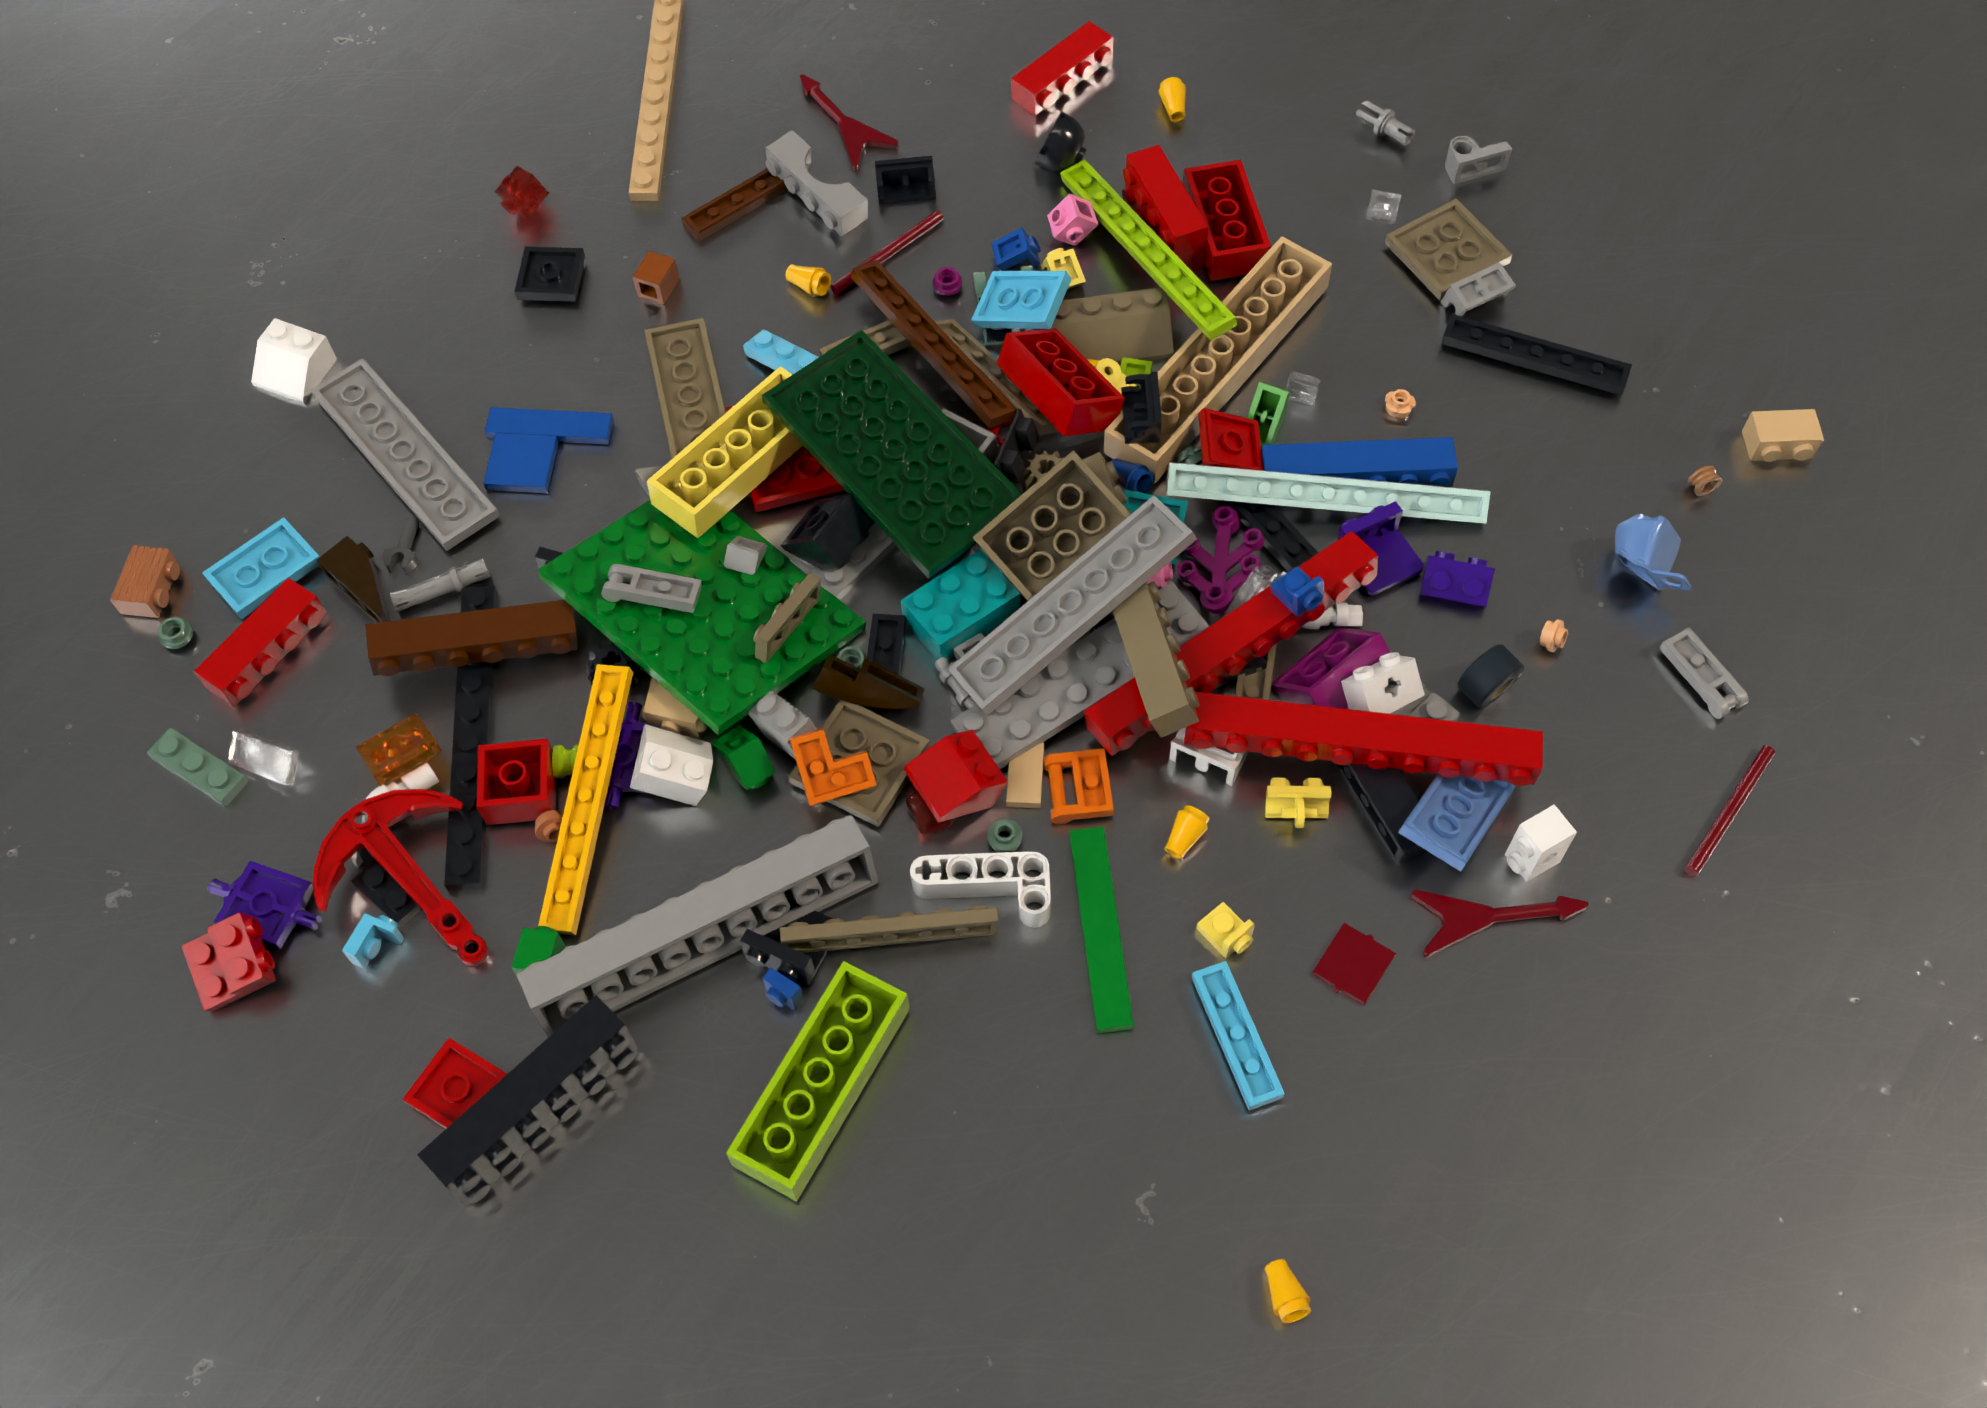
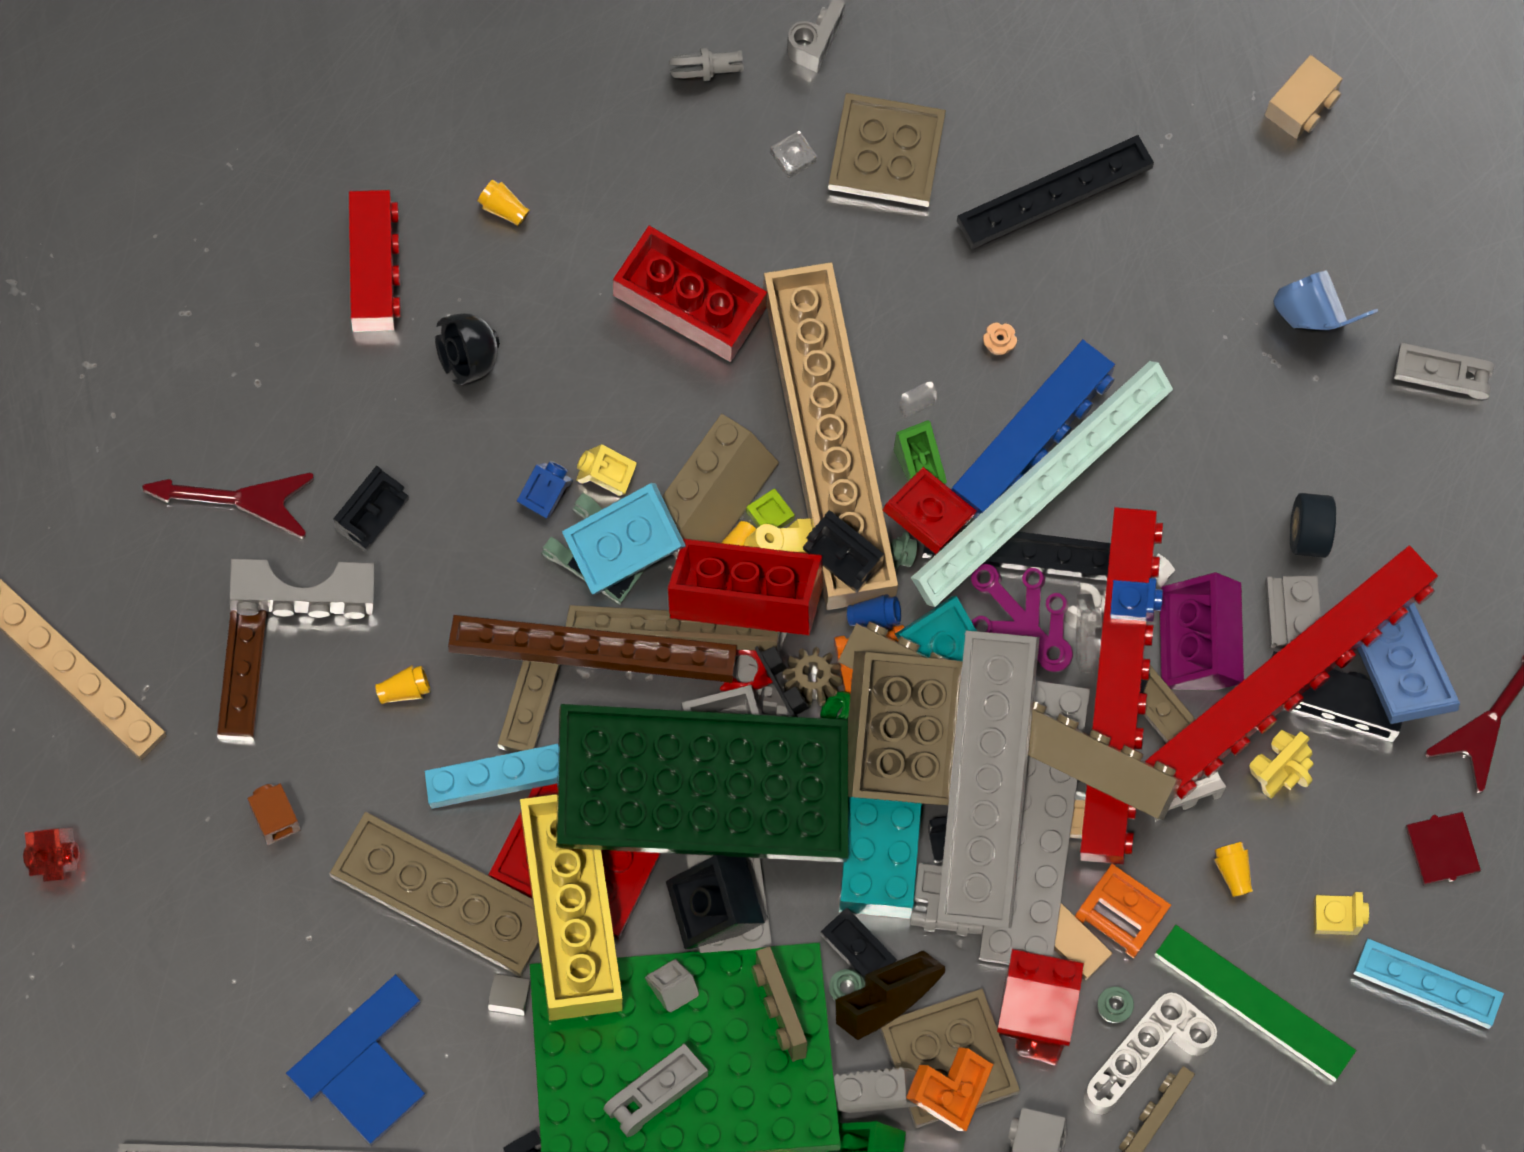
camera: 55 degrees left, 10 degrees up
black plate [515,246,585,302] -> none
dark red axle [830,210,944,295] -> none
magenta plate [932,267,962,296] -> none
bright pink brick [1047,194,1098,246] -> none
lime plate [1060,159,1237,341] -> none
red brick [1122,145,1208,272] -> none
dark purple bracket [1337,501,1424,595] -> none
white brick [1341,652,1425,714] -> none
dark purple bracket [1420,551,1495,608] -> none
light grey hinge [1441,262,1516,316] -> none
white brick [1505,804,1577,882] -> none
light nougat plate [1540,619,1568,653] -> none
medium nougat bush [1688,465,1722,496] -> none

